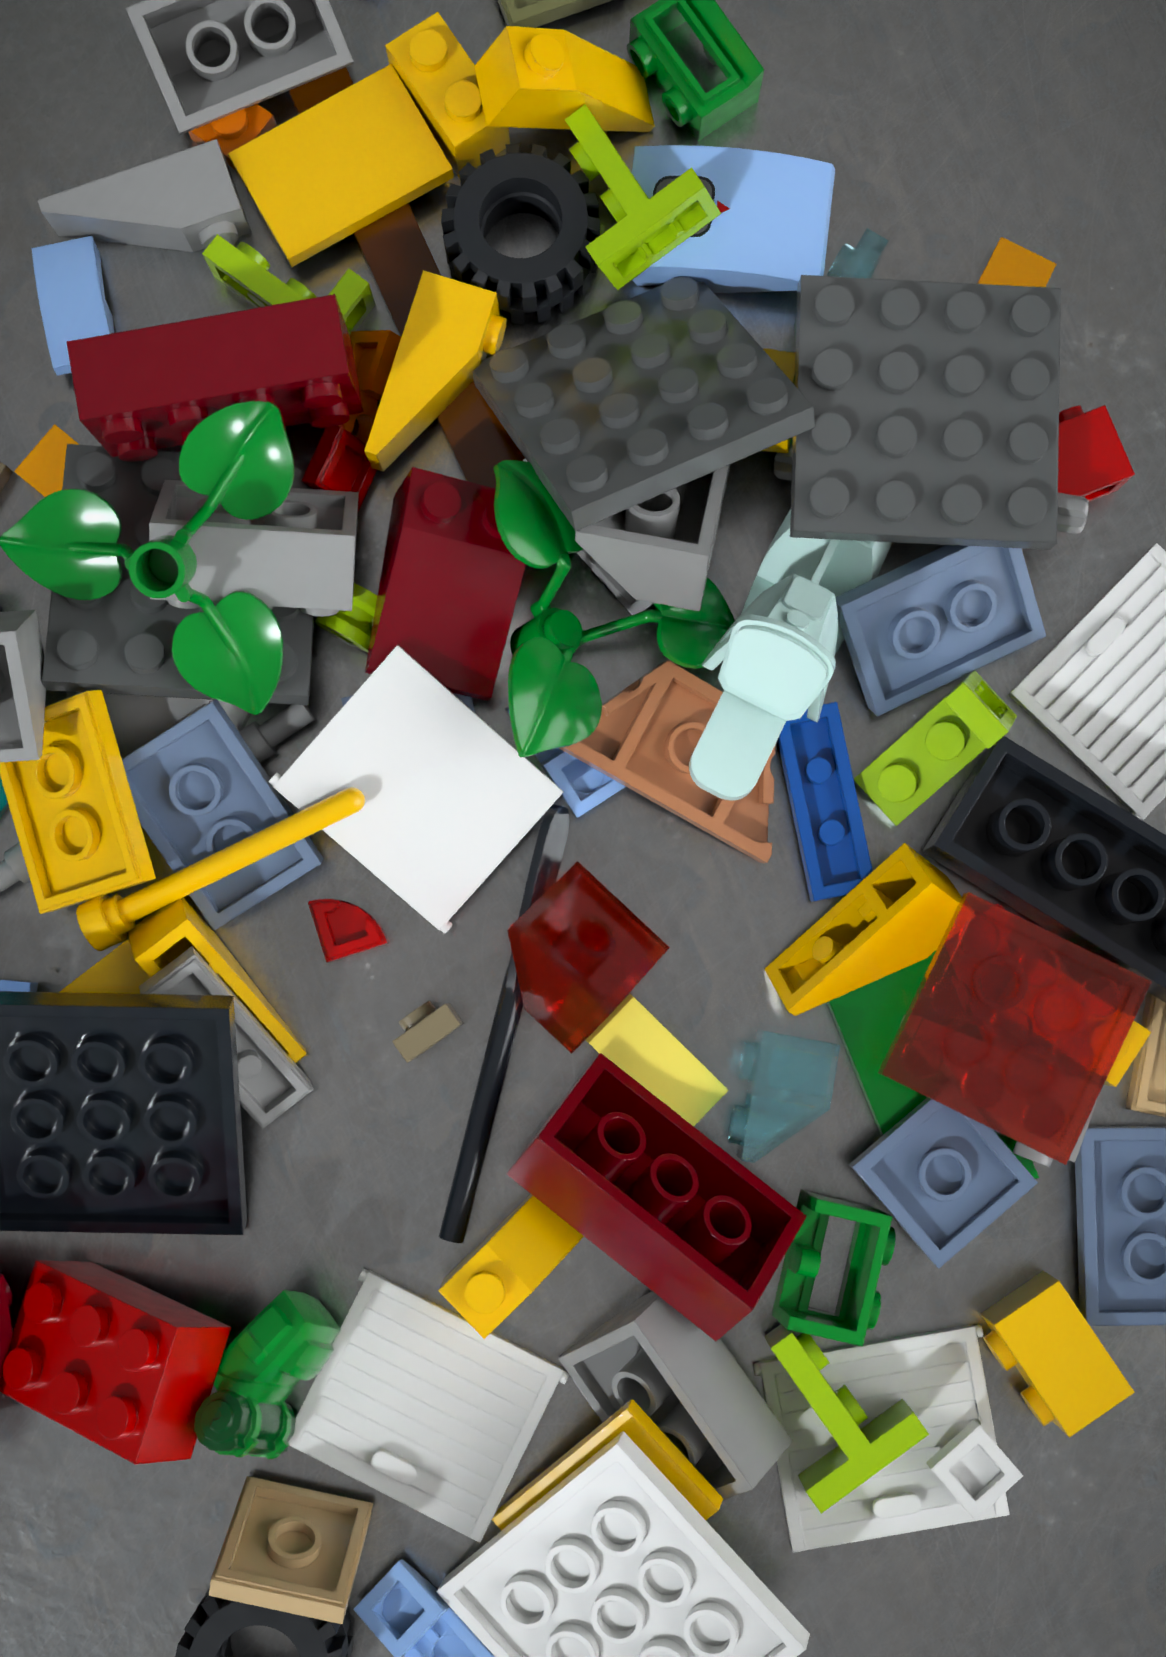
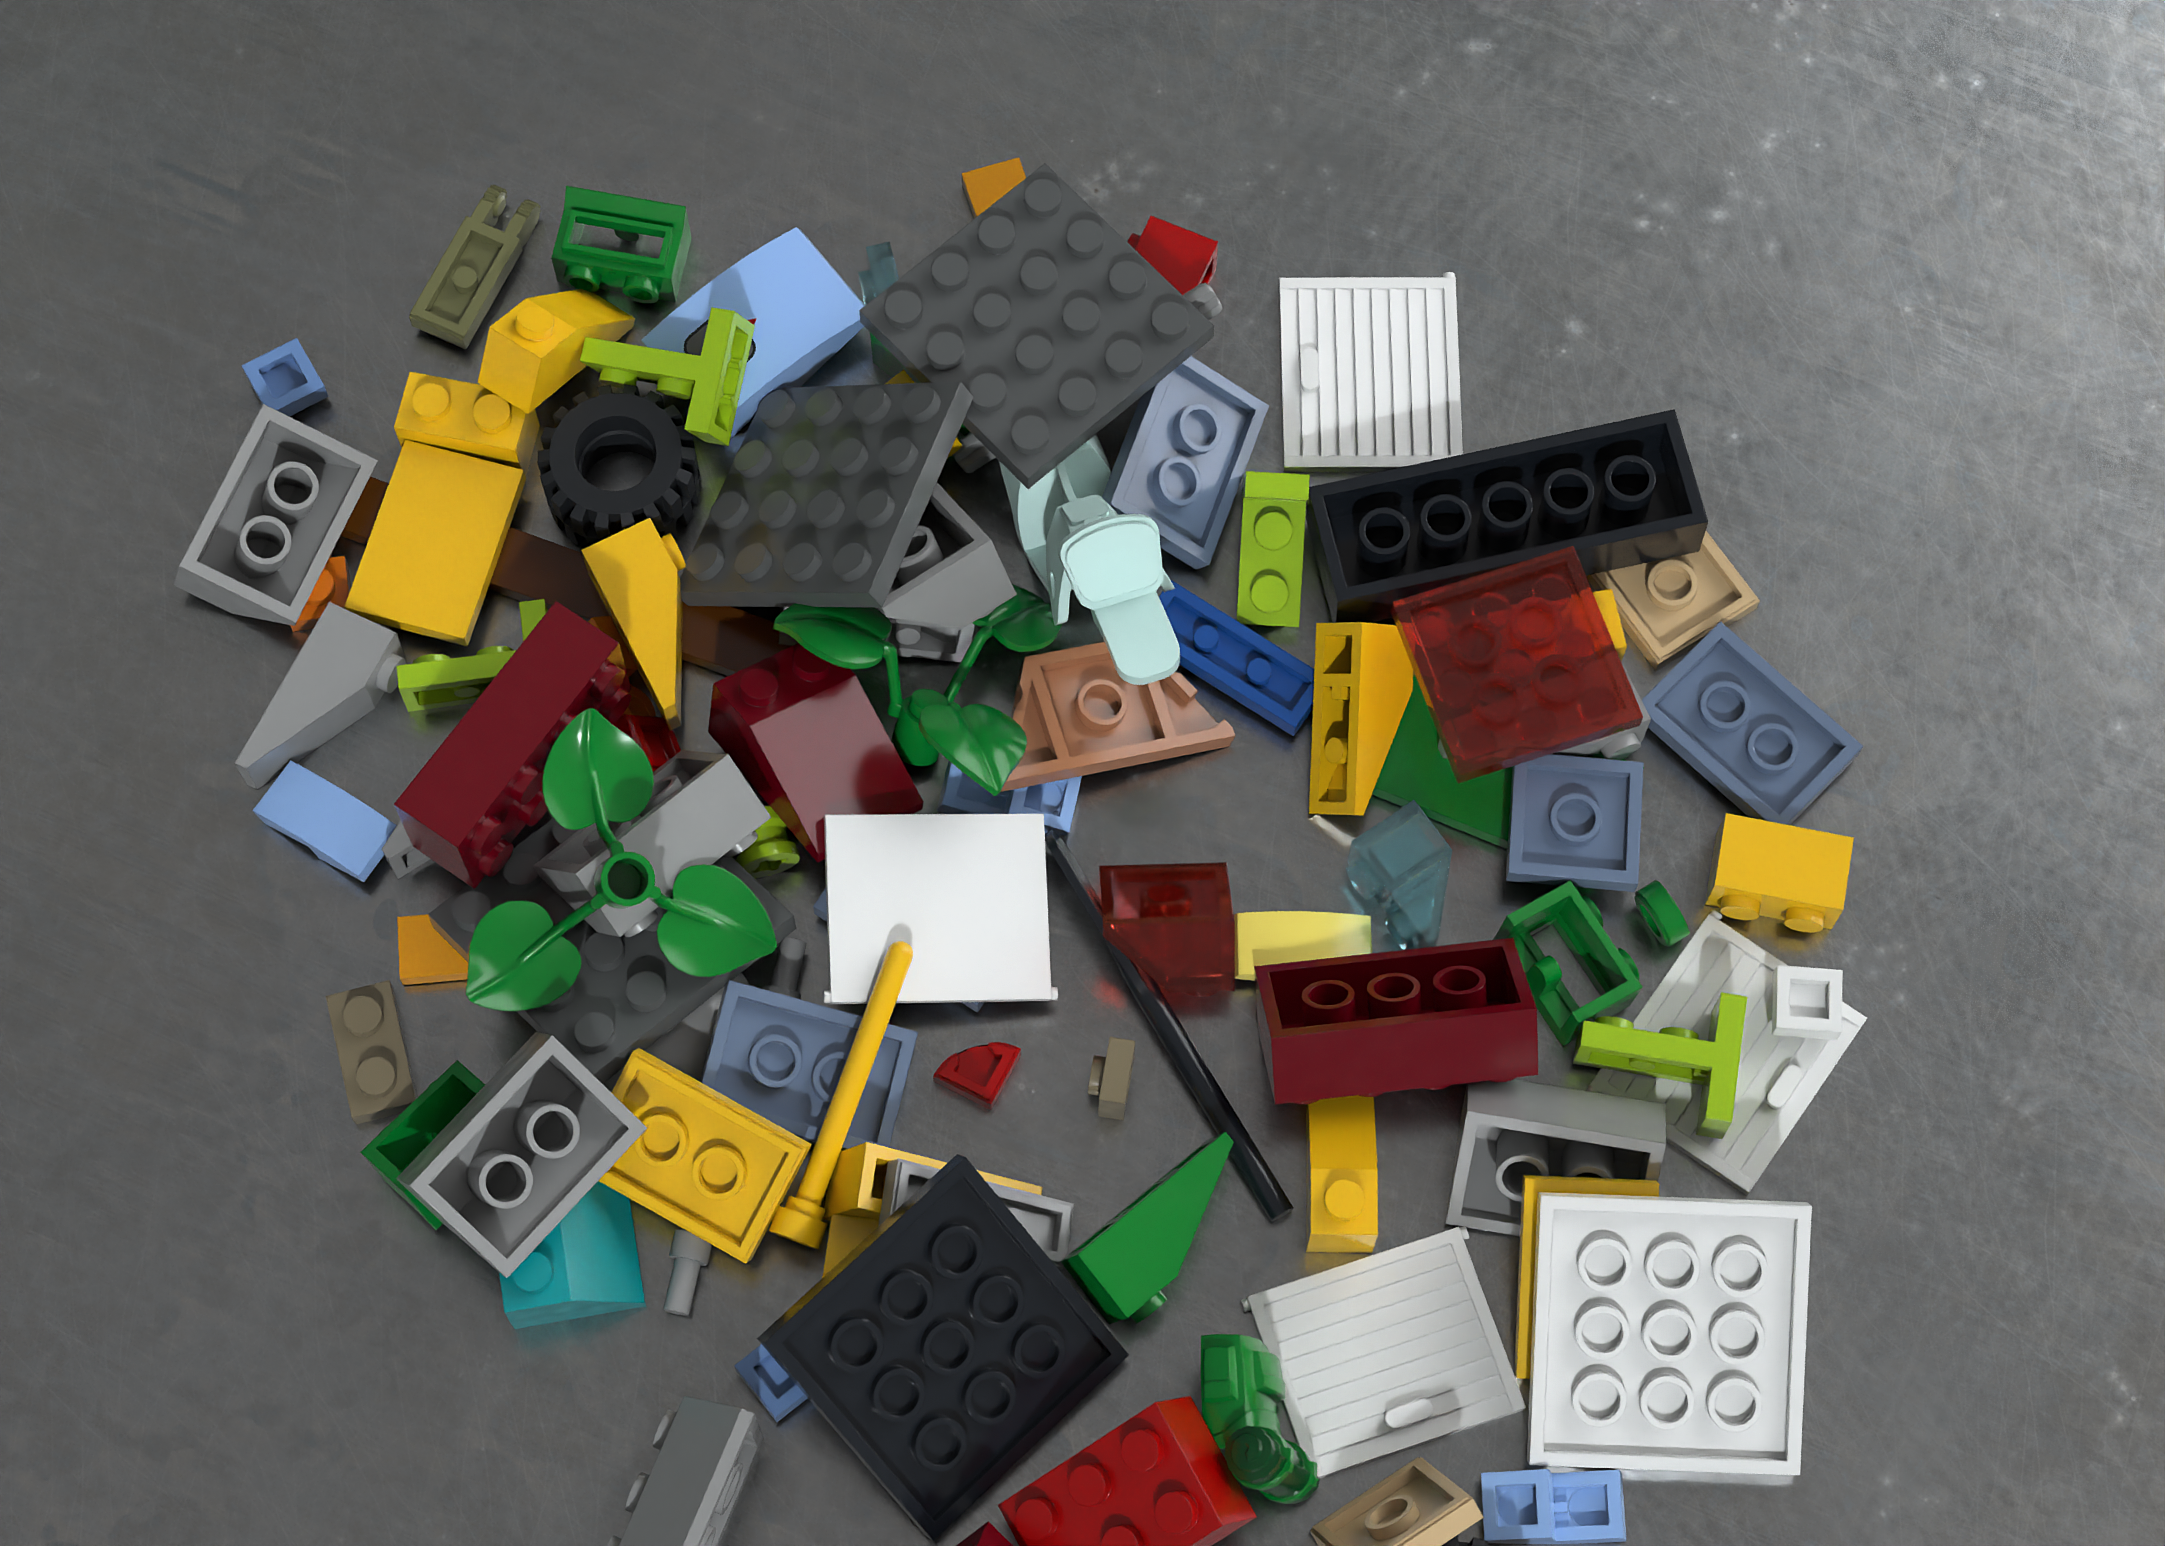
camera: 45 degrees left, 15 degrees down
none -> green slope [1060,1132,1234,1324]
none -> green tile [1634,880,1690,947]

